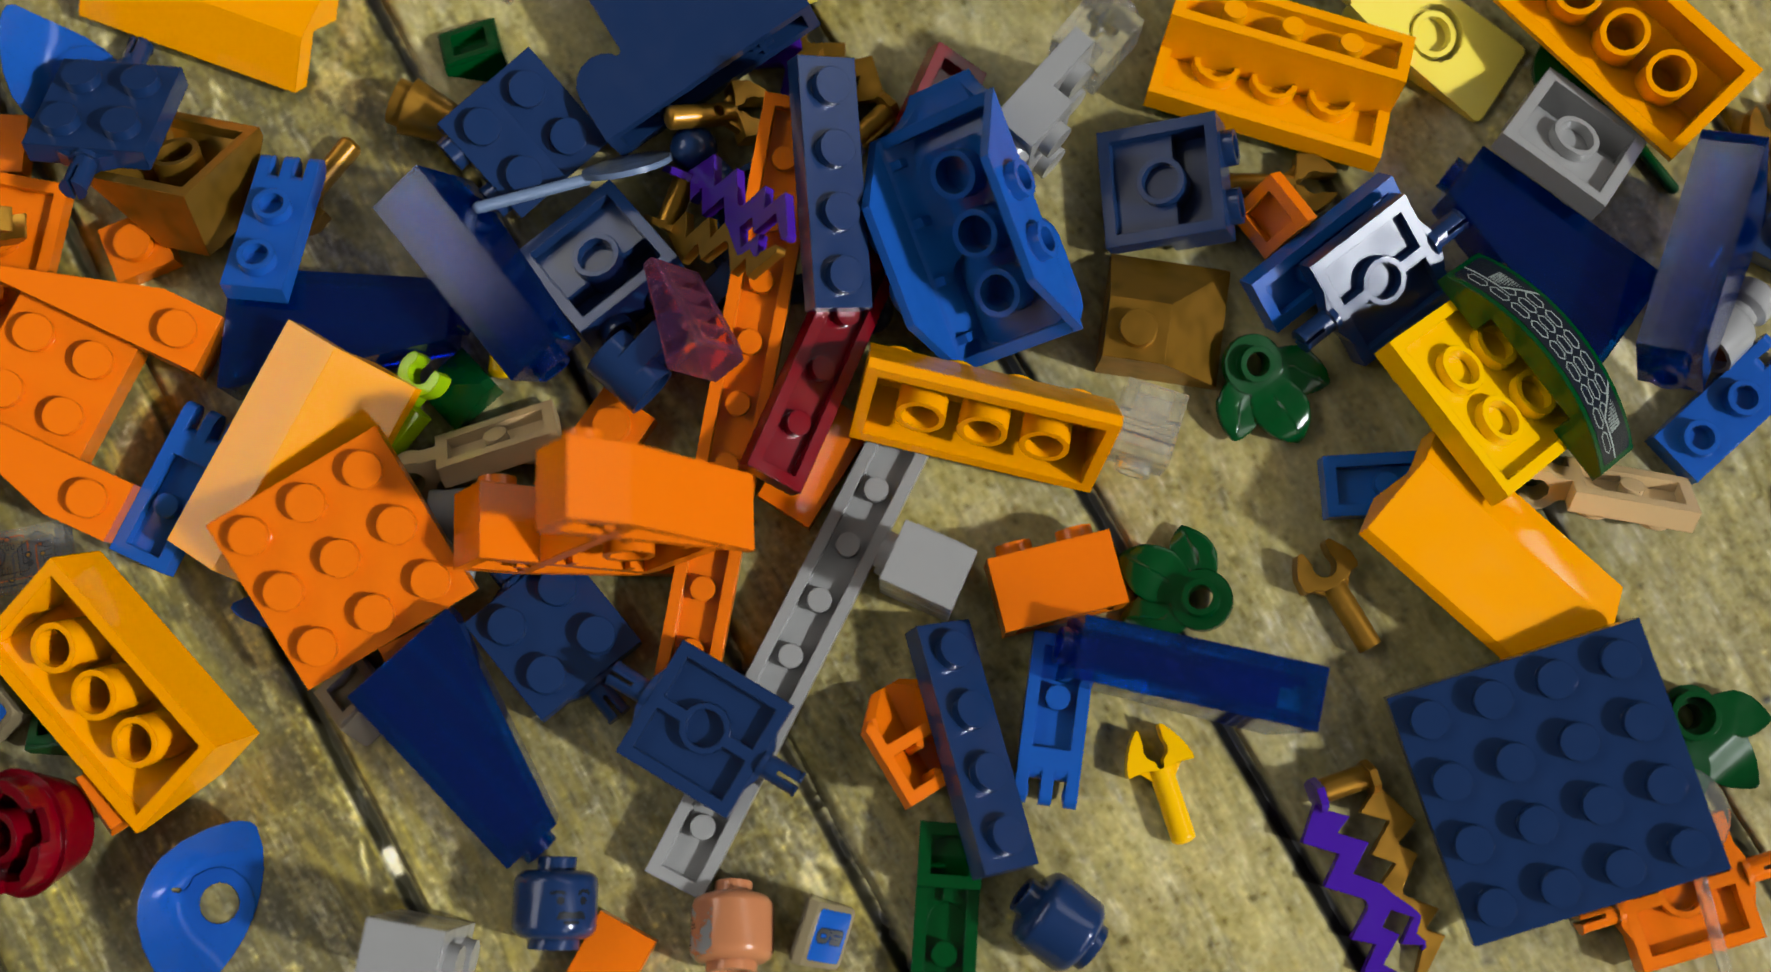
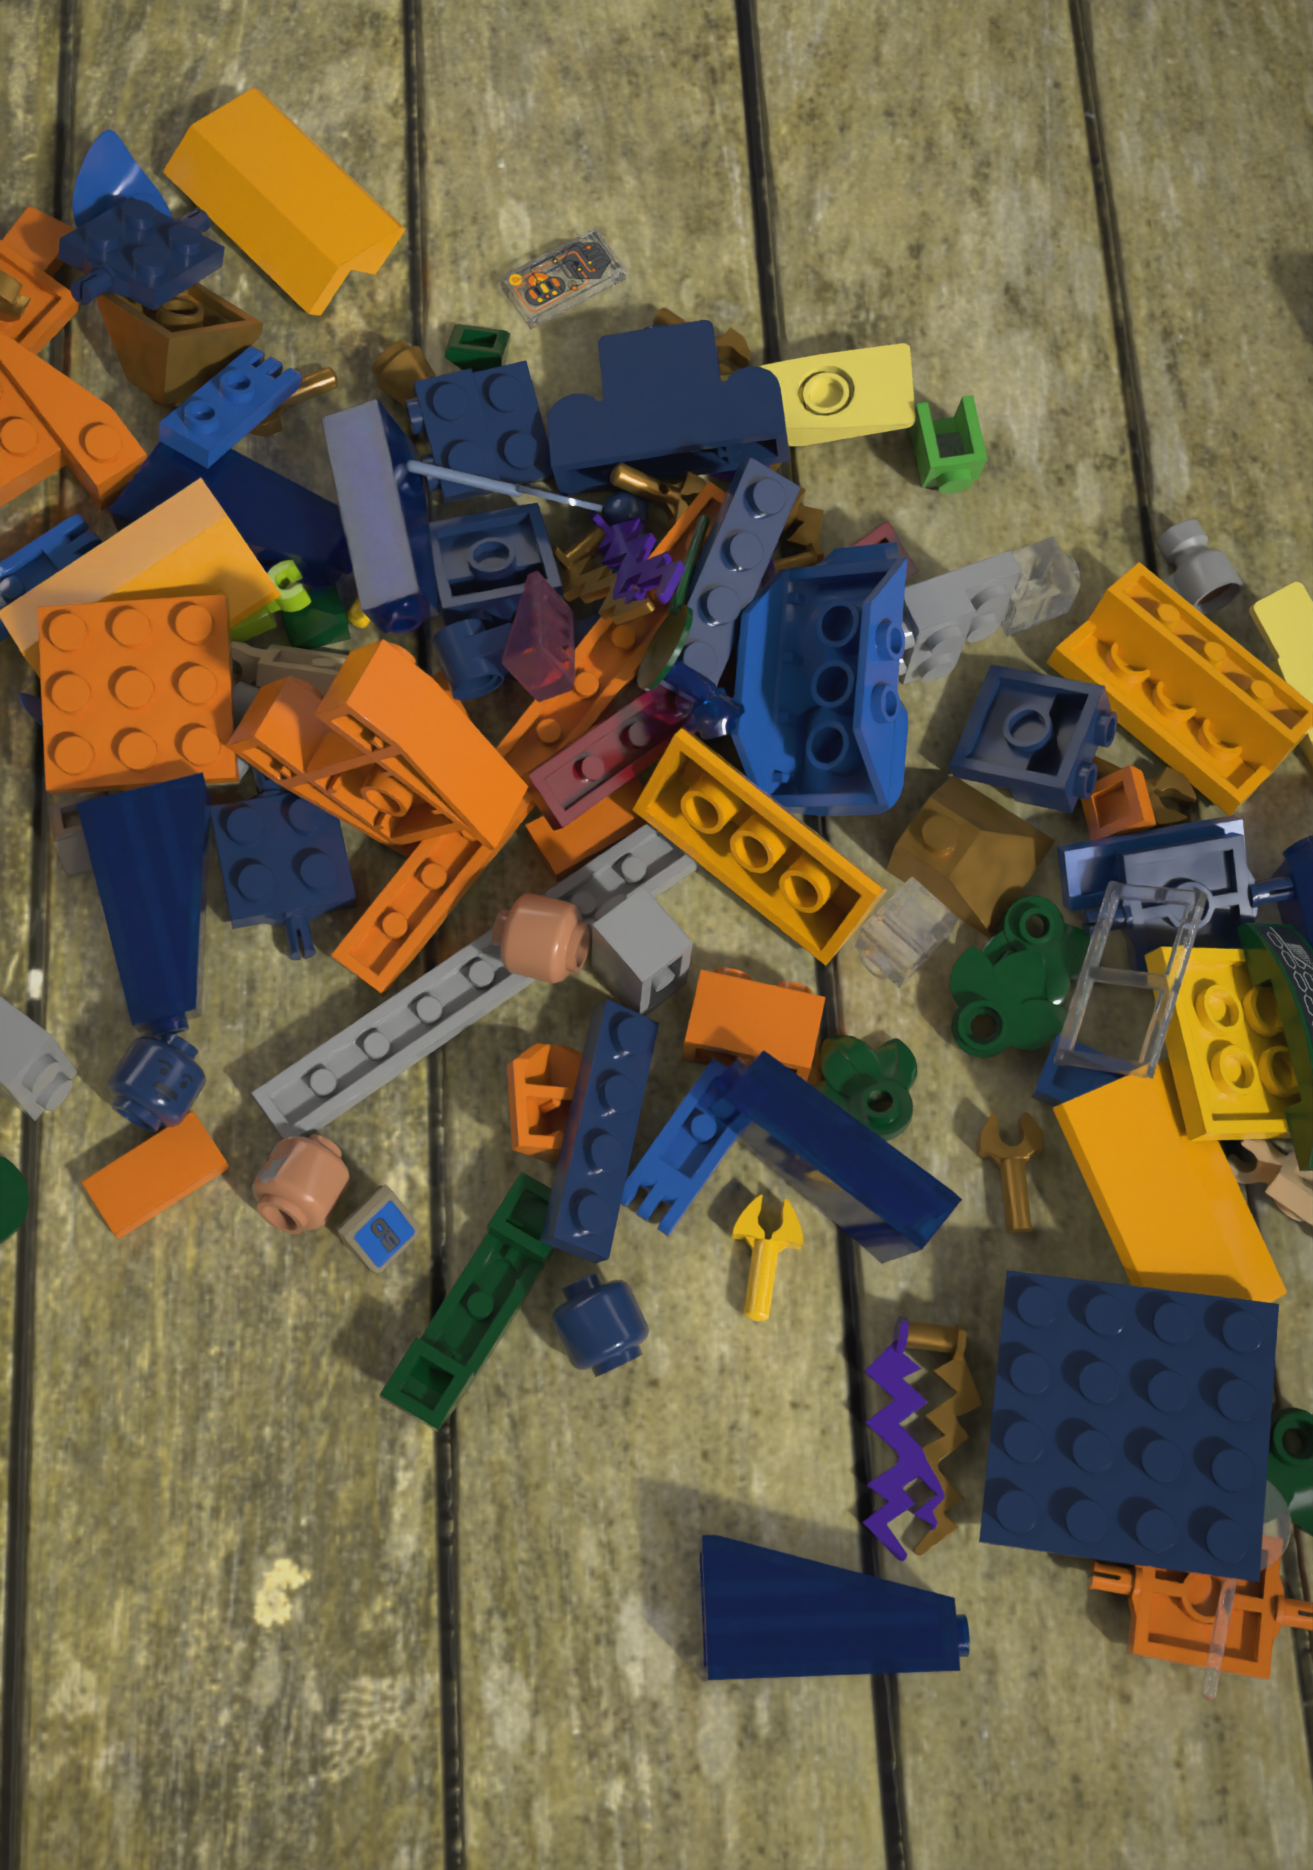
camera: 20 degrees right, 10 degrees down
orange plate [97,217,184,285] -> none
dark blue plate [605,640,807,819] -> none
none -> nougat head [492,893,592,983]
none -> dark green piece [637,514,710,691]
none -> clear blue plate [663,659,745,739]
none -> dark green plate [949,946,1071,1058]
none -> clear window [1054,881,1208,1079]

